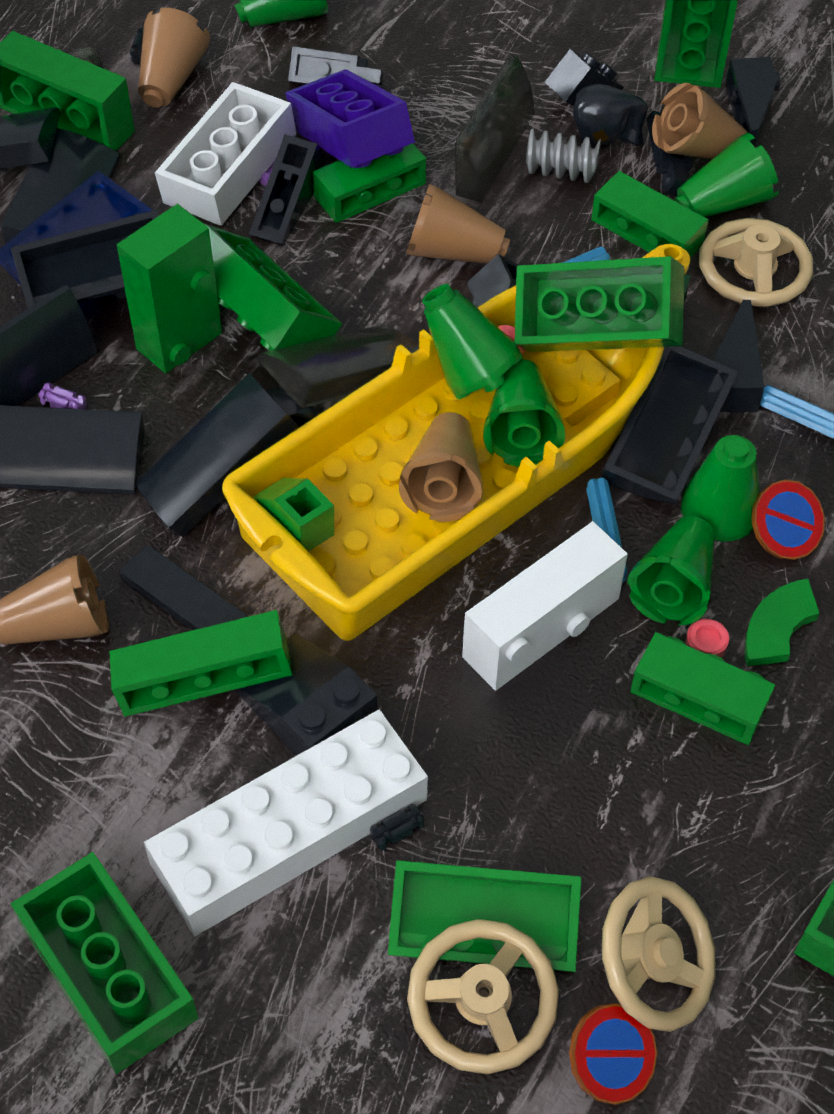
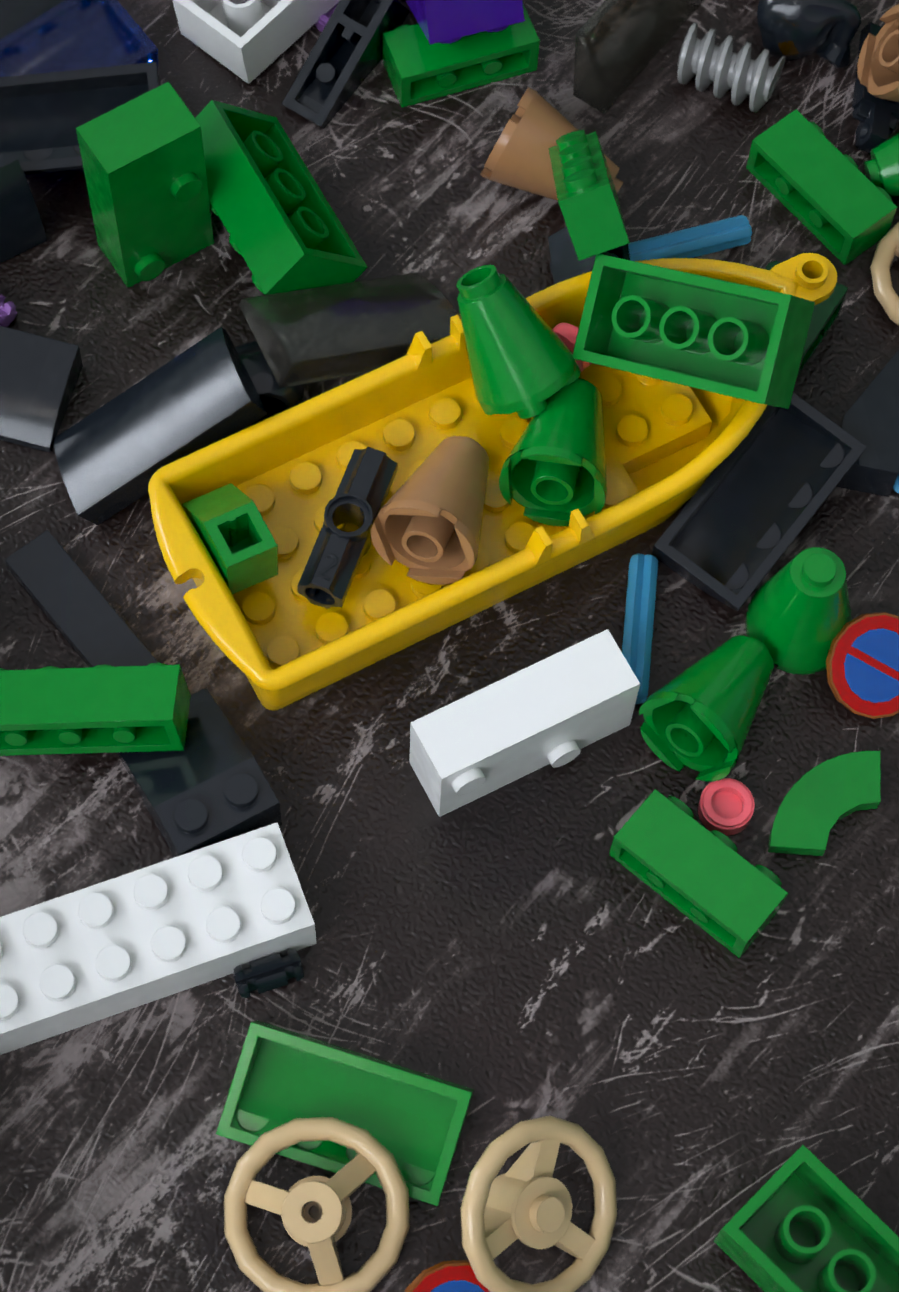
camera: 10 degrees right, 10 degrees up
none -> black piece [297,447,398,609]
none -> green brick [548,130,630,261]

